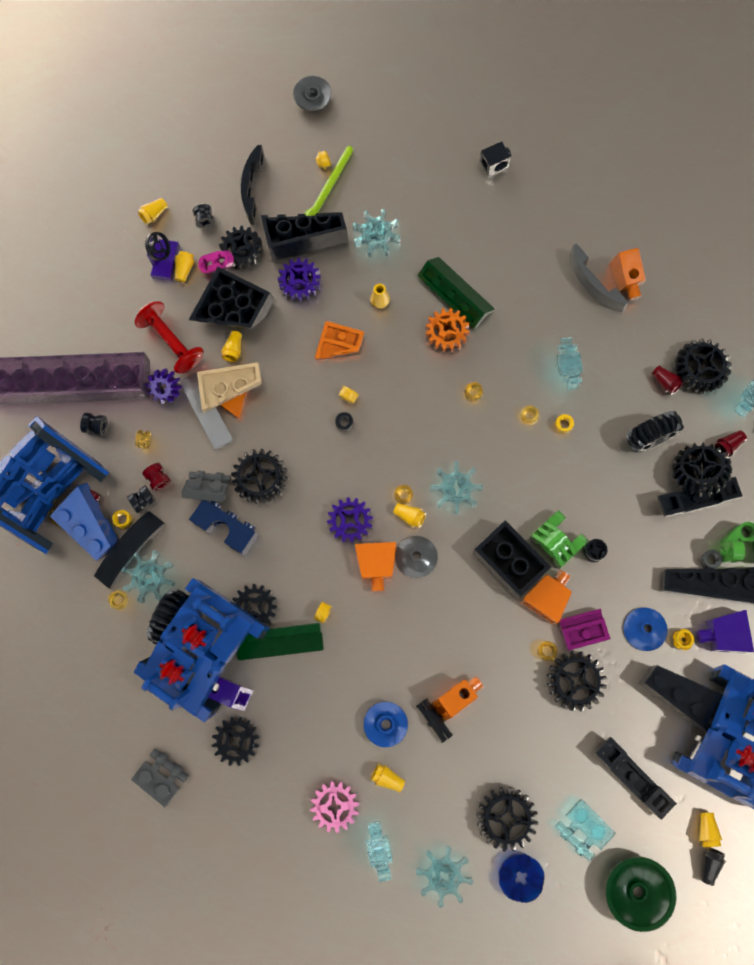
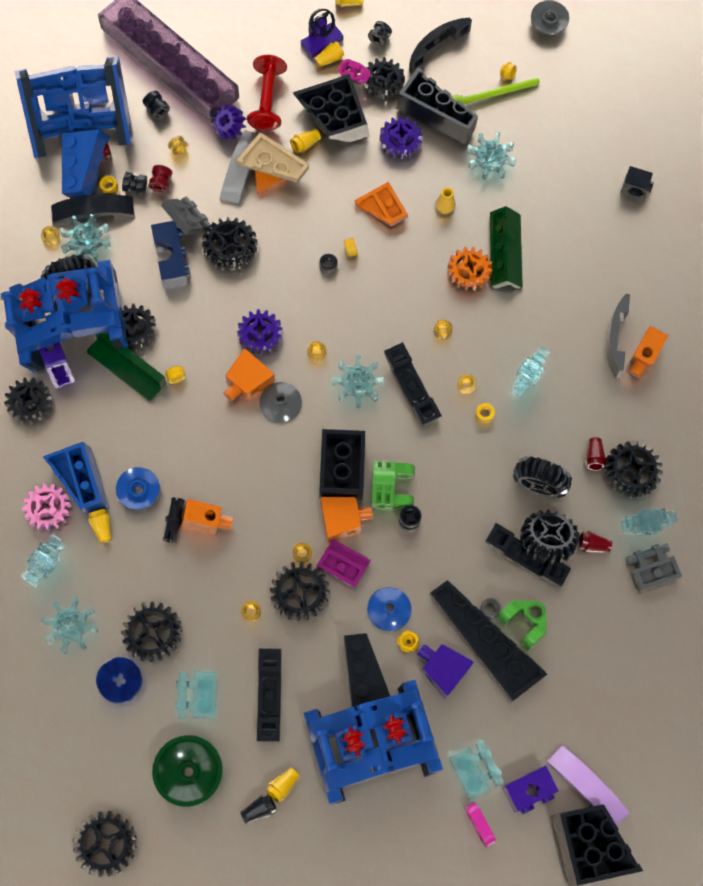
camera: 35 degrees right, 5 degrees down
yellow cone [393,503,426,528] -> none
none -> blue wedge [43,442,109,514]
none -> clear yellow axle [241,601,261,622]
none -> black slope [384,342,442,426]

